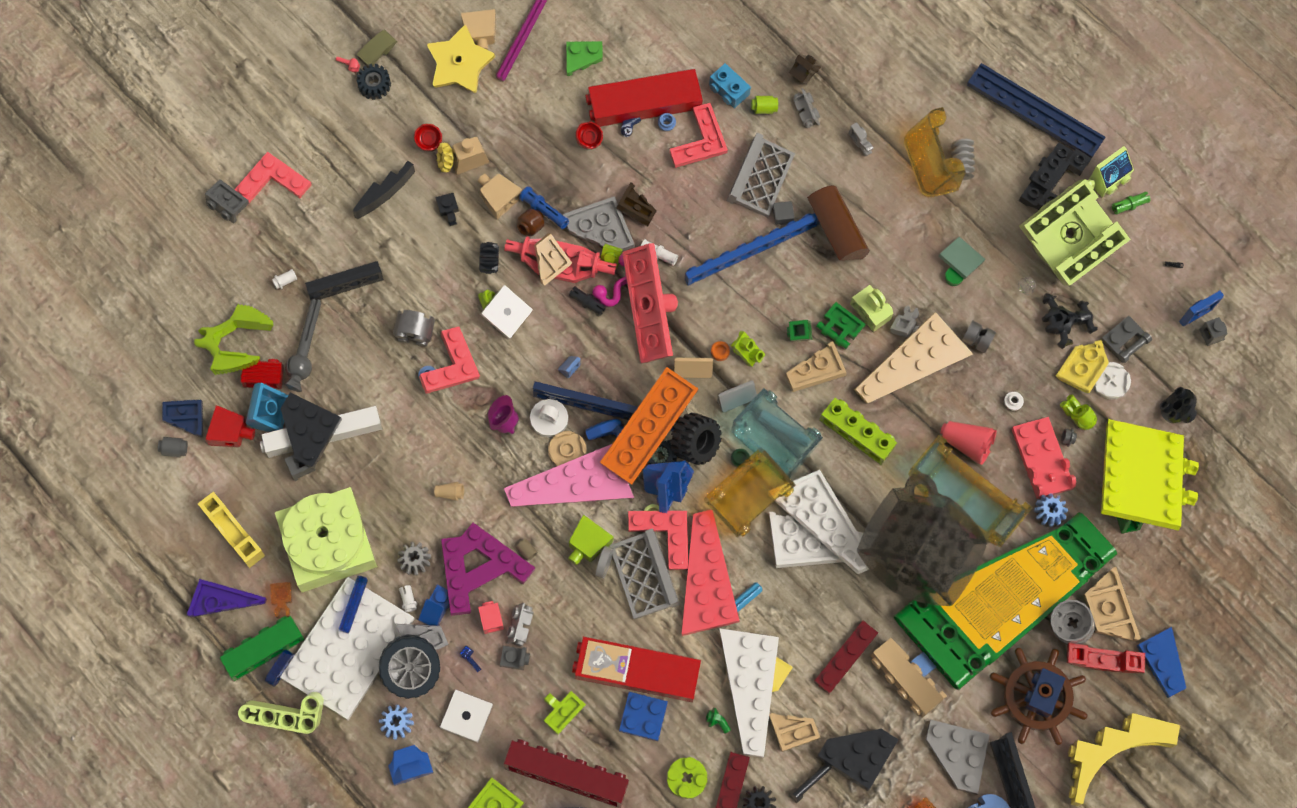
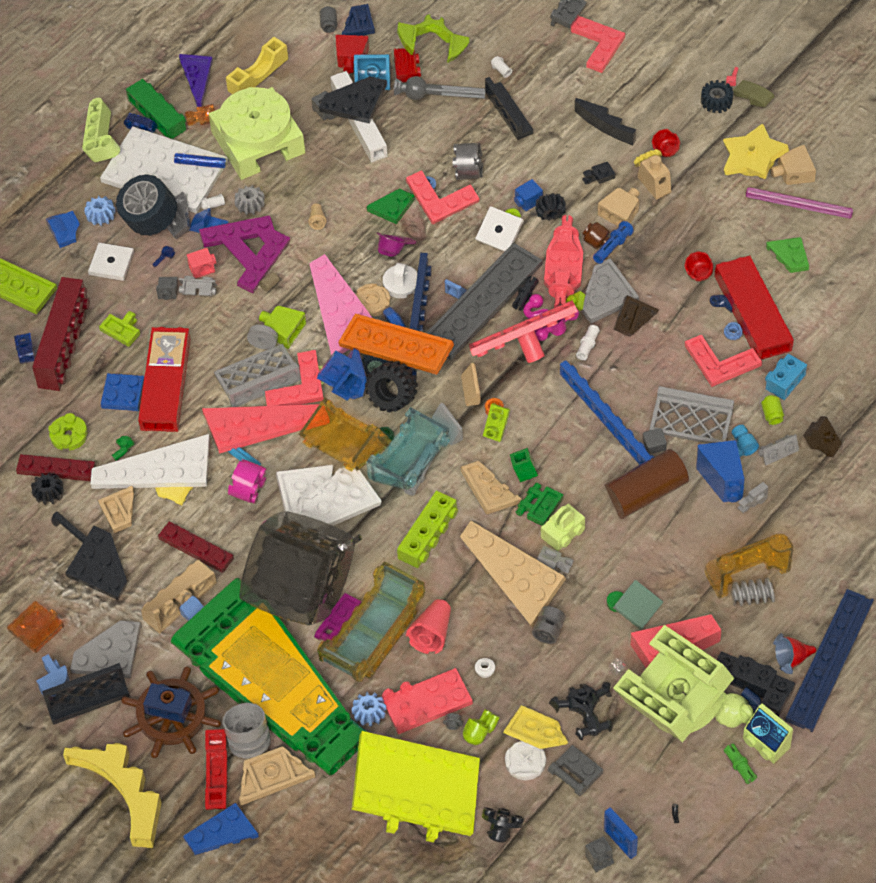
camera: 90 degrees right, 15 degrees down
tan wing [534,233,572,286] -> none
none -> dark pink brick [228,459,267,504]
none -> green wing [366,188,415,225]
none -> dark grey plate [426,242,543,360]
none -> blue brick [514,179,543,212]
none -> coral wedge [630,614,721,668]
none -> blue slope [696,440,745,503]
none -> dark azure piece [732,425,759,457]
none -> dark blue arm [741,687,761,714]
none -> hat [773,633,816,674]

